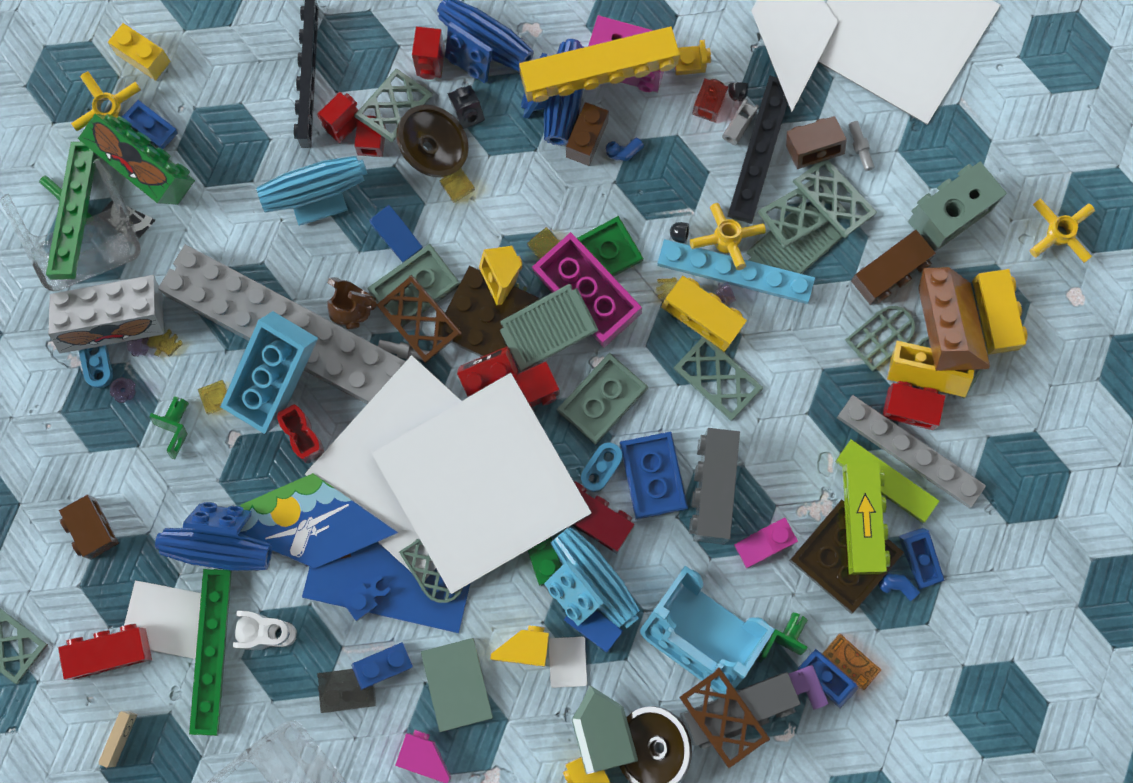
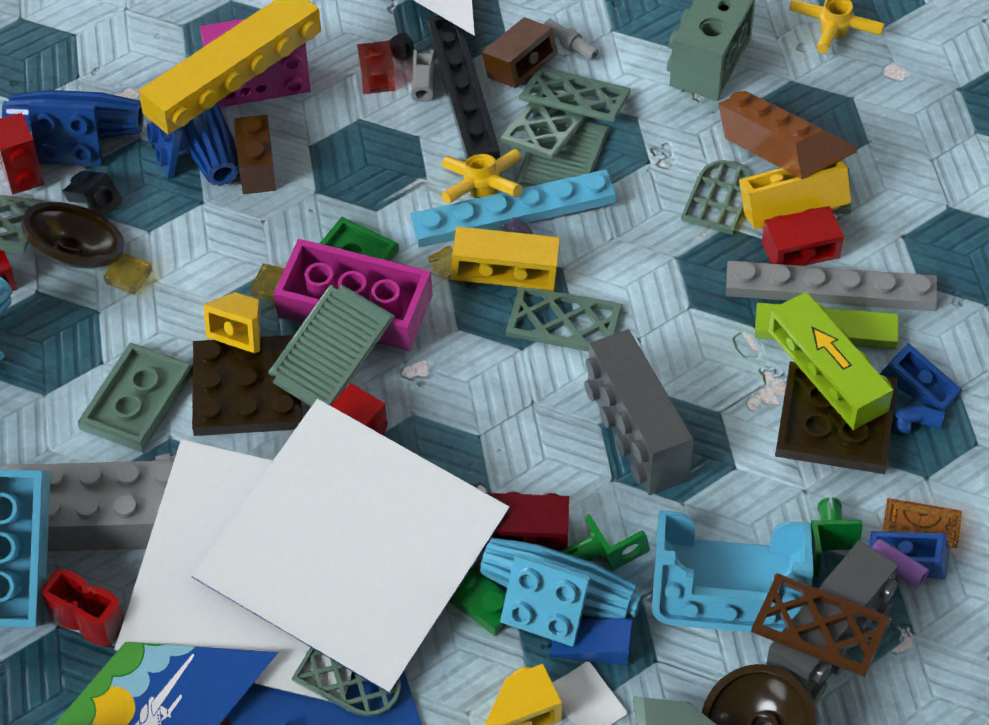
camera: 30 degrees left, 25 degrees down
reddish brown helmet [327,277,377,329] -> none
blue slope [369,205,423,263] -> none
reddish brown window [377,275,462,363] -> none
red brick [457,346,518,397] -> none
sand green tile [557,352,648,446] -> none
dark azure plate [581,443,622,492] -> none
blue arm [605,137,644,161] -> none
blue tile [619,431,688,520] -> none
black hinge [670,222,689,243] -> none
yellow bracket [675,40,711,75] -> none
dark pink slope [734,518,798,569] -> none
reddish brown brick [851,230,936,305] -> none
yellow brick [972,269,1028,355] -> none
none -> green bracket [559,514,650,571]

